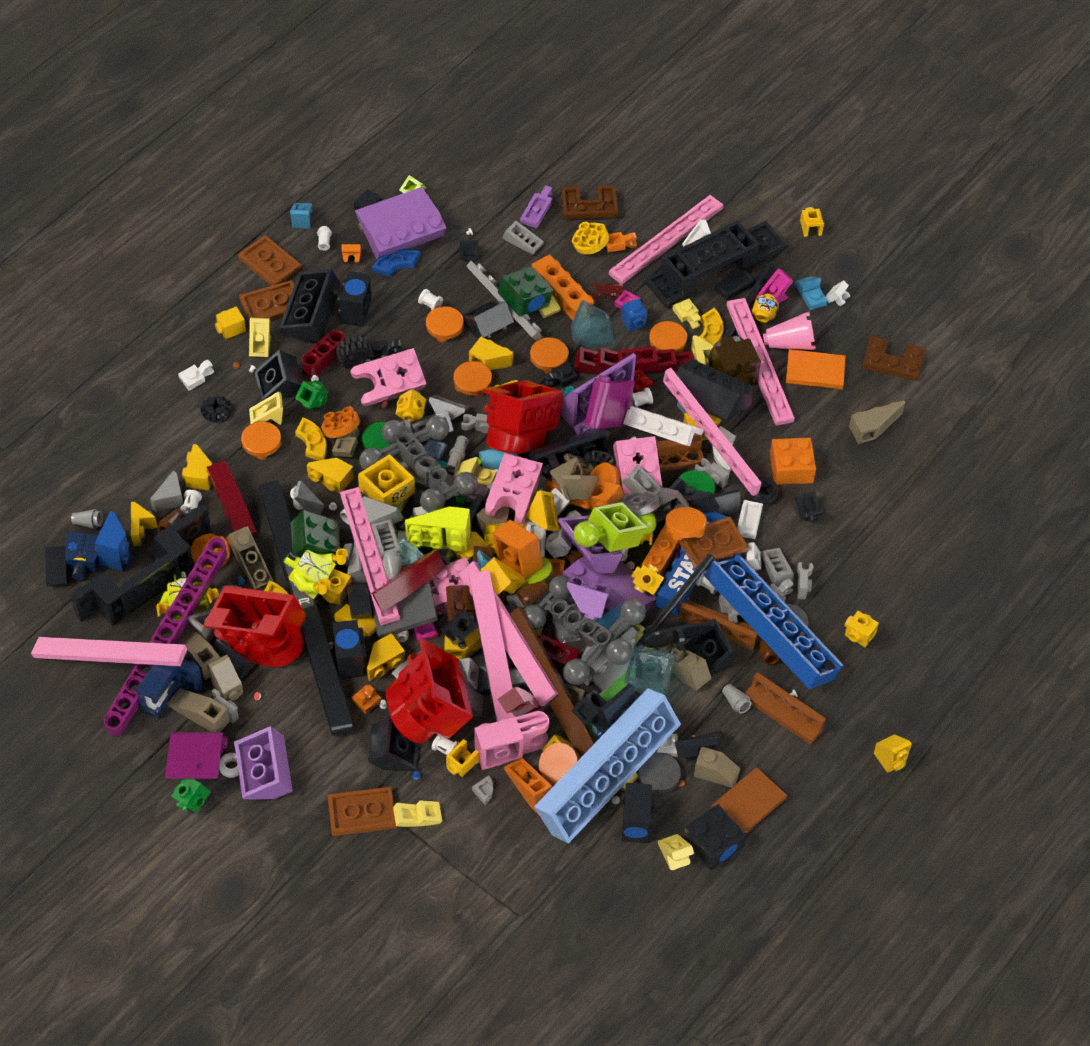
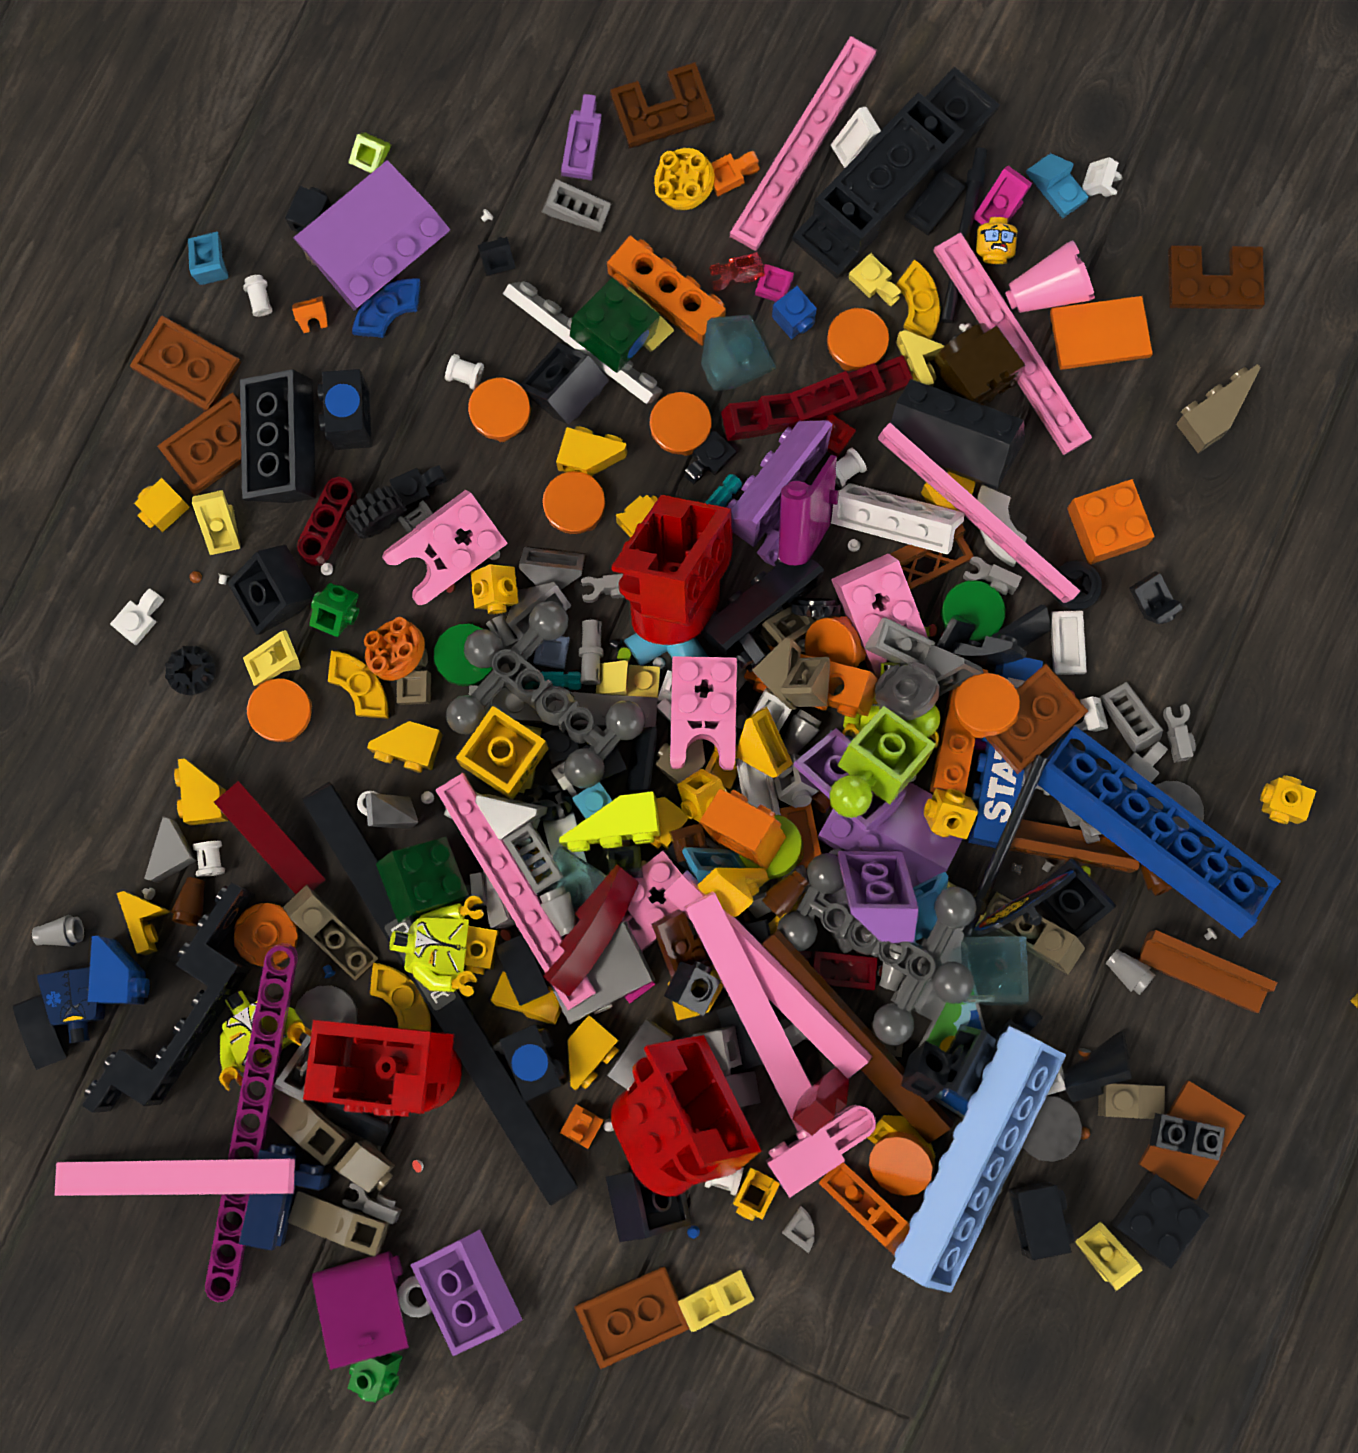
camera: 10 degrees left, 25 degrees up
yellow window [800,207,824,237] -> none
none -> black slope [1149,1113,1225,1161]

